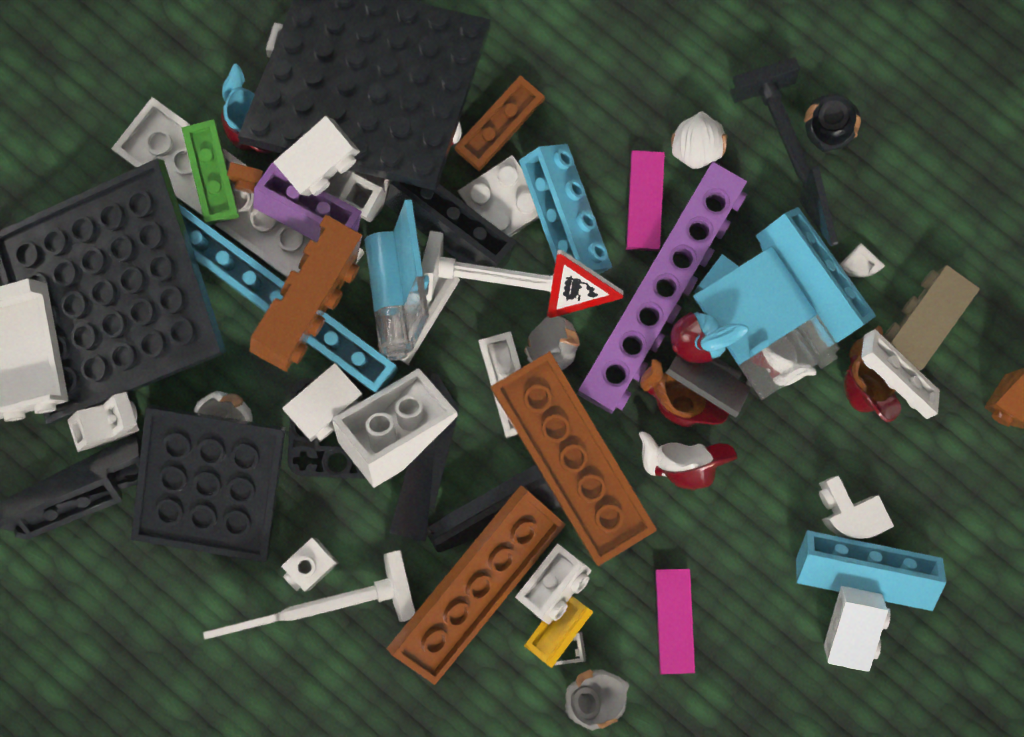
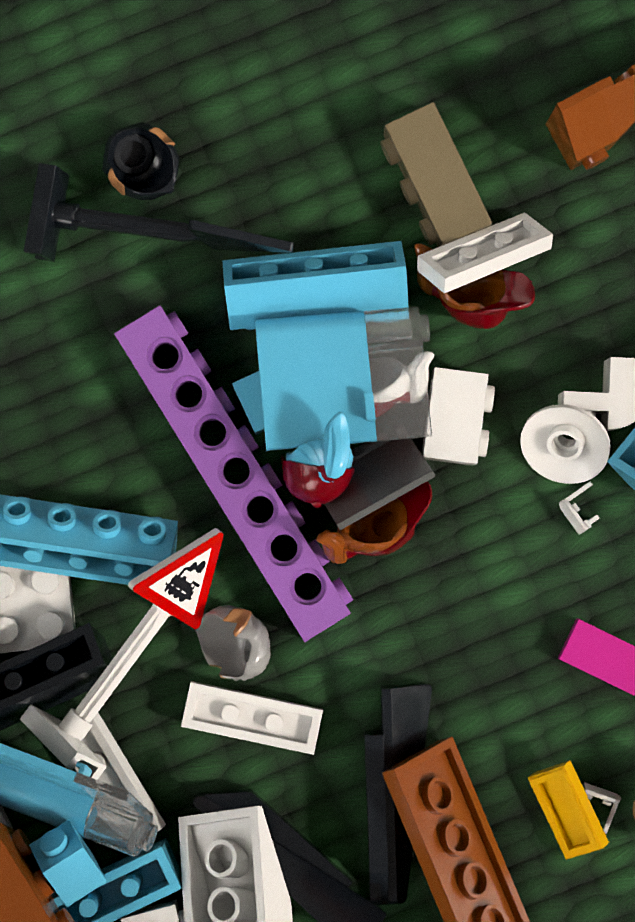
camera: 60 degrees left, 5 degrees up
dark orange plate [490,351,657,566] -> none
white bracket [515,544,591,625] -> none
dark pink tile [626,150,665,251] -> none
hair [639,432,737,490] -> none
white hair [671,111,728,169] -> none
white tile [840,243,885,278] -> none
none -> medium azure brick [29,820,107,907]
none -> white brick [421,367,495,466]
none -> white dish [520,405,611,484]
none -> white piece [559,481,599,535]

